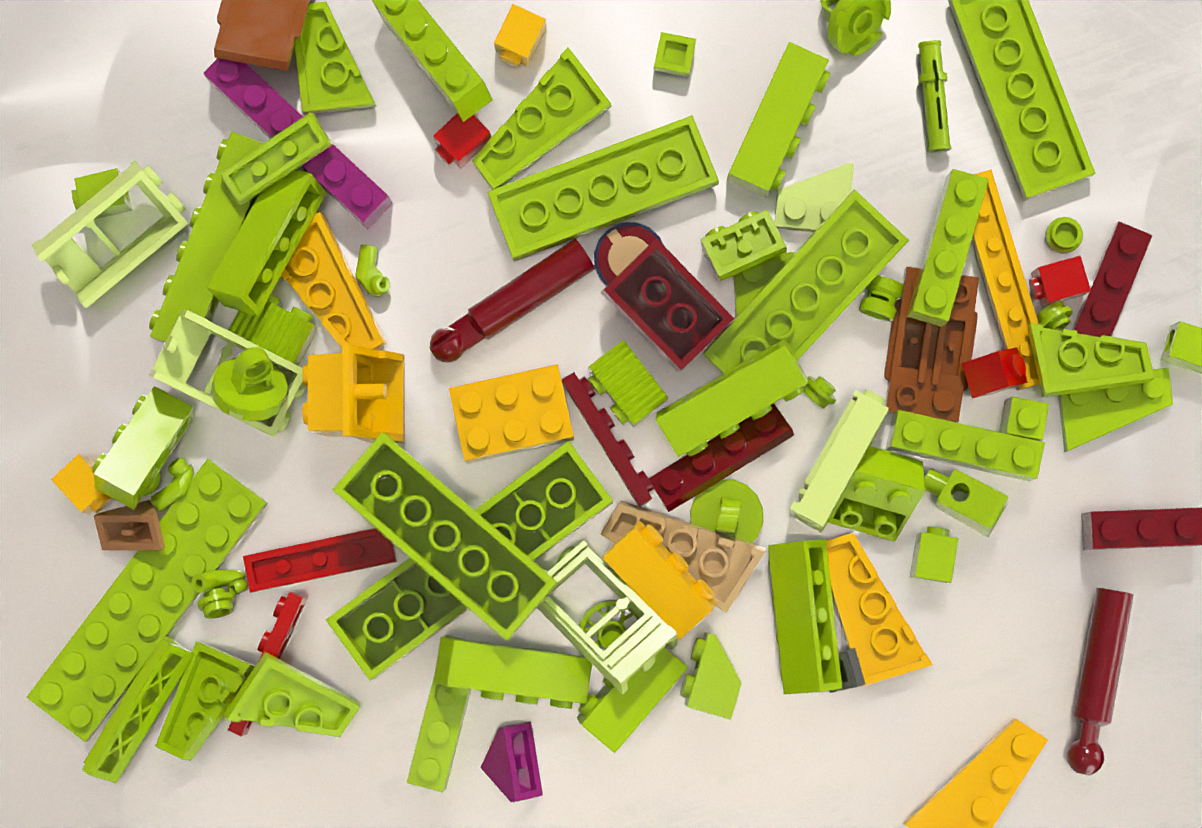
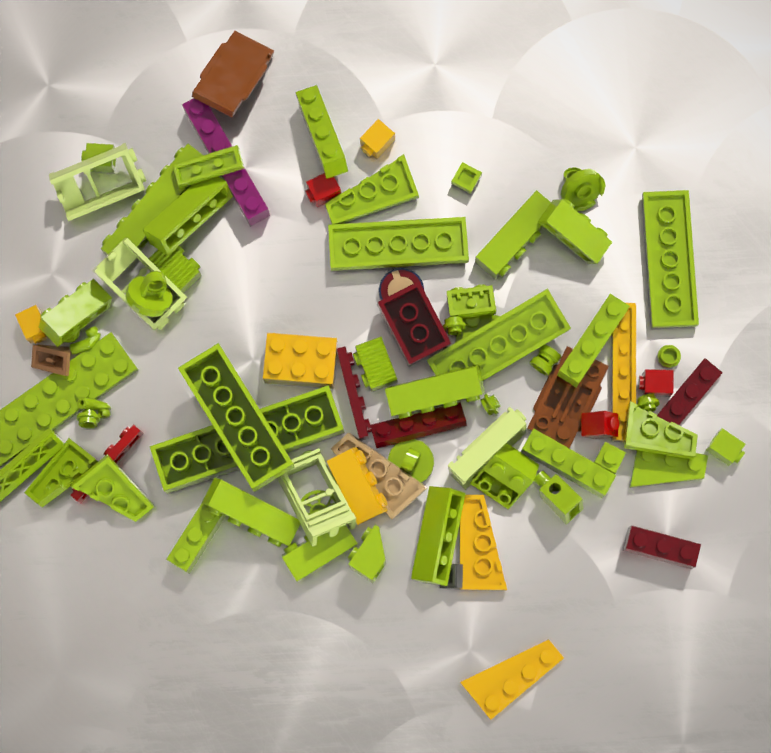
camera: 20 degrees right, 5 degrees down
red plate [243,528,397,593] -> none
yellow wing [281,212,387,350] -> none
lime wing [295,1,376,115] -> none
yellow piece [302,344,405,443] -> none
lime arm [355,244,390,297] -> none
dark red piece [430,239,595,363] -> none
magenta slope [480,721,543,802] -> none
yellowish green wing [774,163,854,232] -> none
lime brick [910,527,959,583] -> none
lime pin [917,40,952,153] -> none
dark red piece [1067,588,1134,775] -> none
none -> lime plate [443,316,466,335]
none -> lime brick [538,199,613,264]

